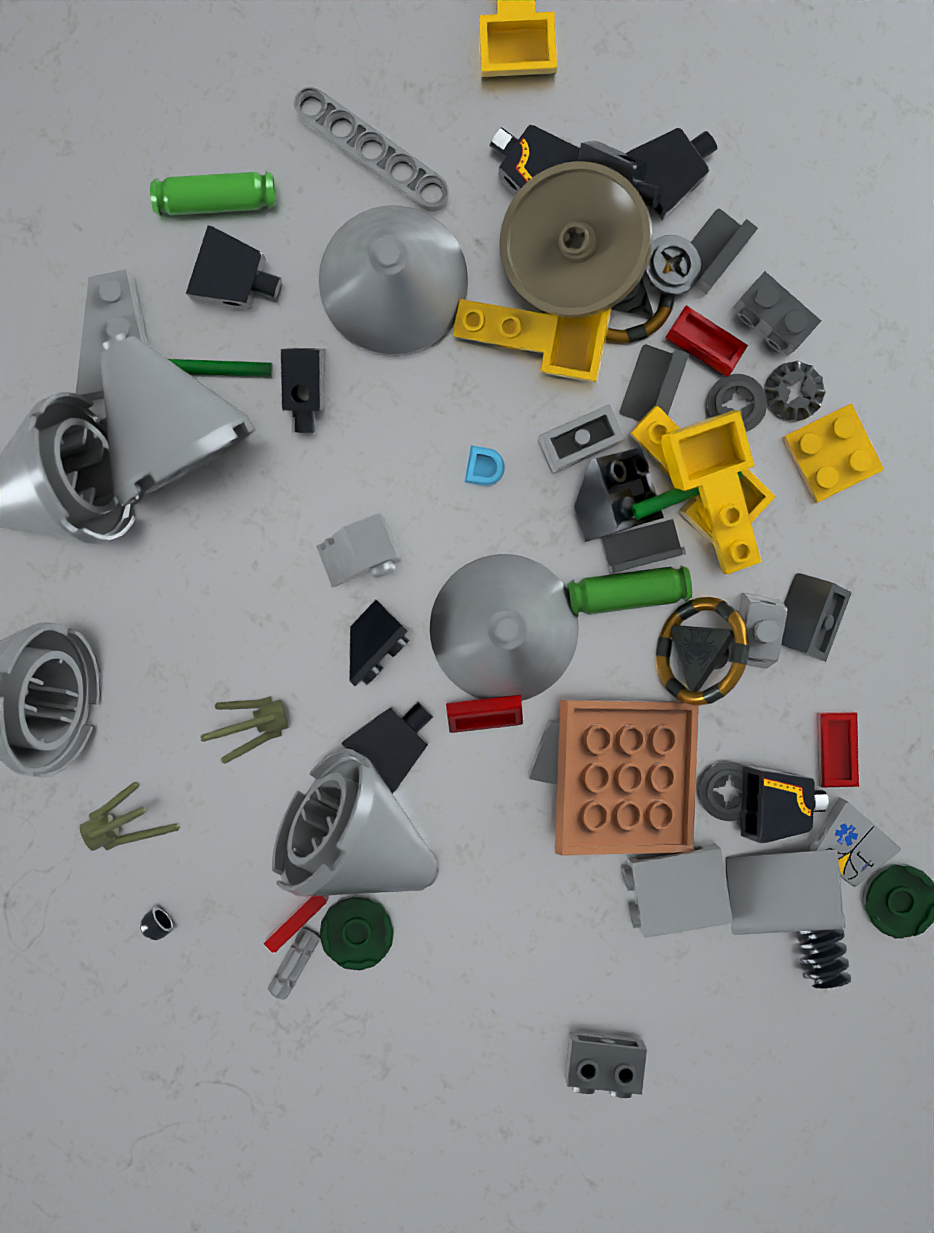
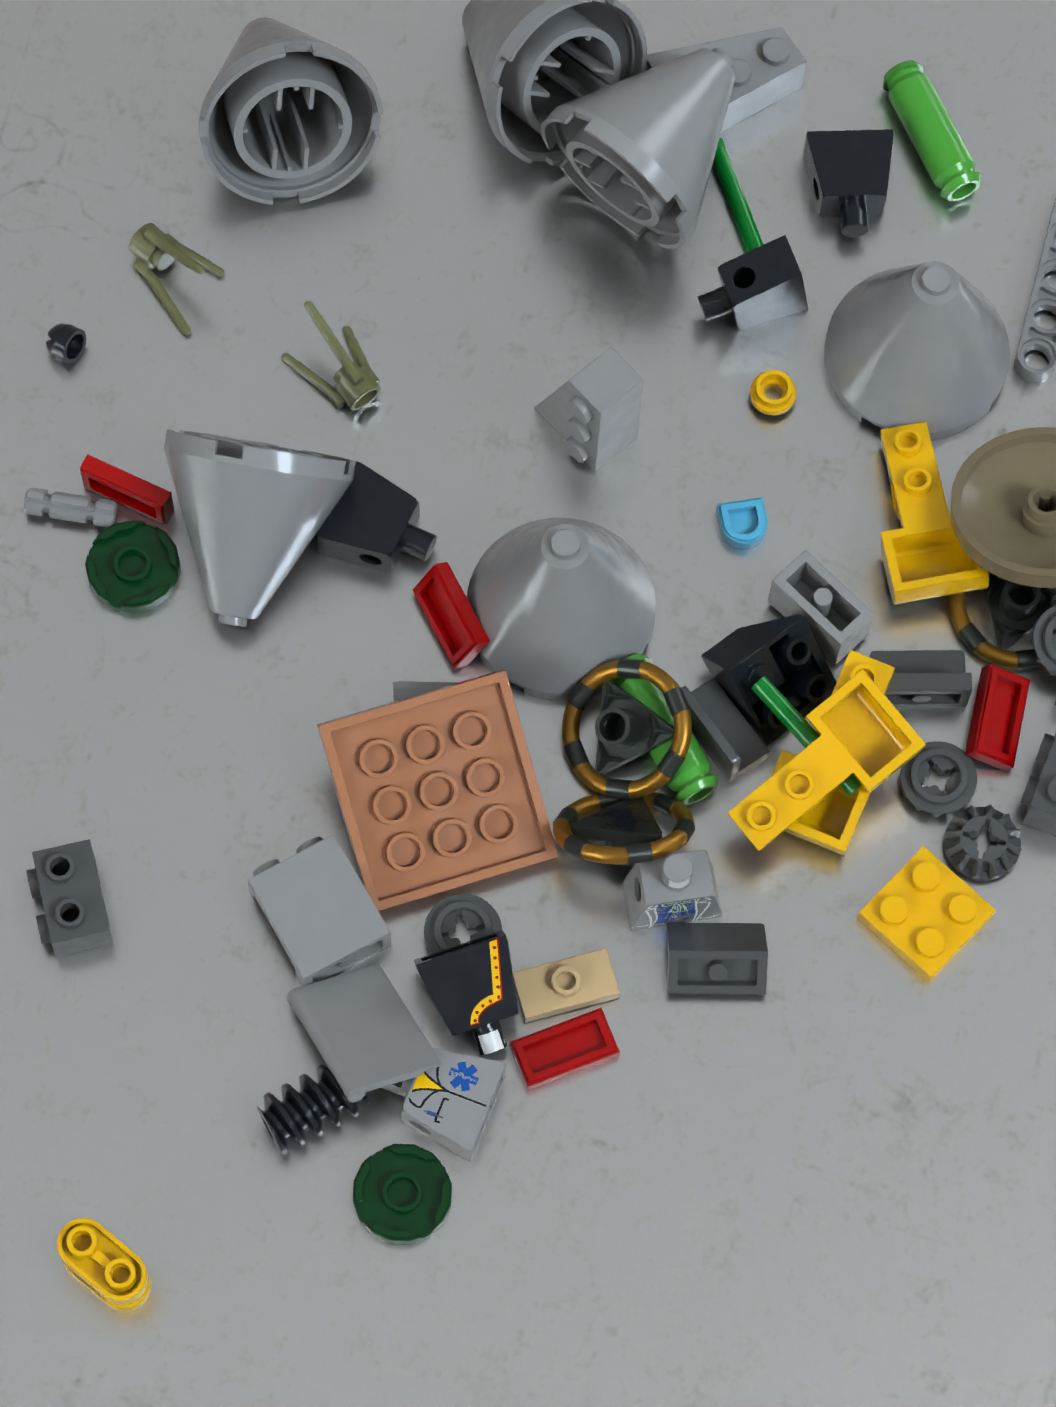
camera: 65 degrees right, 20 degrees down
black slope [349,599,410,686] -> none
none -> yellow brick [57,1218,151,1313]
none -> tan plate [513,948,620,1023]
none -> pearl dark grey piece [562,659,692,799]
none -> yellow plate [750,370,796,416]

